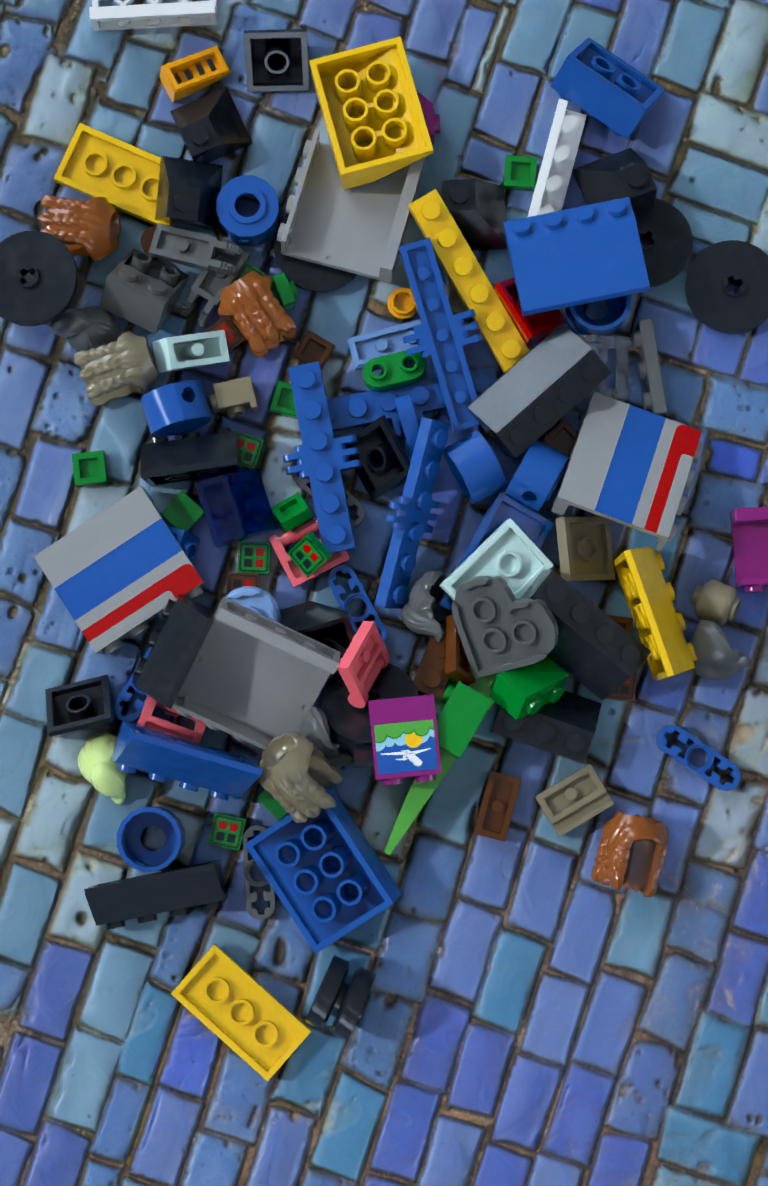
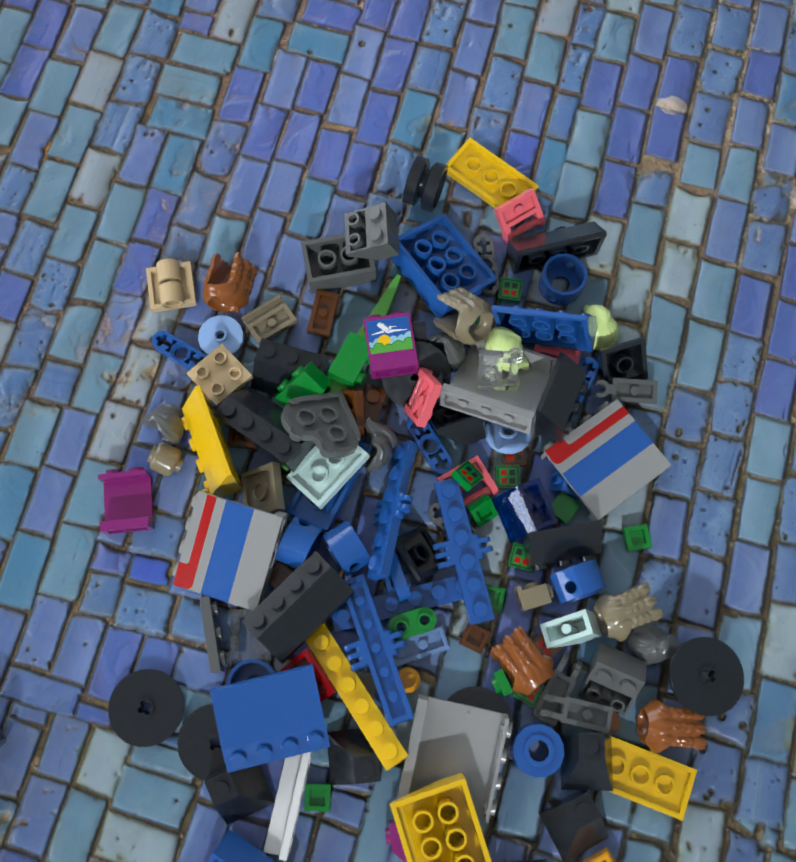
camera: 175 degrees right, 10 degrees down
none -> tan plate [146,259,197,313]
none -> tan plate [187,344,253,408]
none -> light blue plate [198,315,244,356]
none -> dark grey brick [301,234,376,294]
none -> dark grey slope [344,202,399,260]
none -> clear plate [477,348,523,391]
none -> yellowish green hair [485,326,529,372]
none -> coral plate [493,188,546,245]
none -> dark grey plate [594,378,658,404]

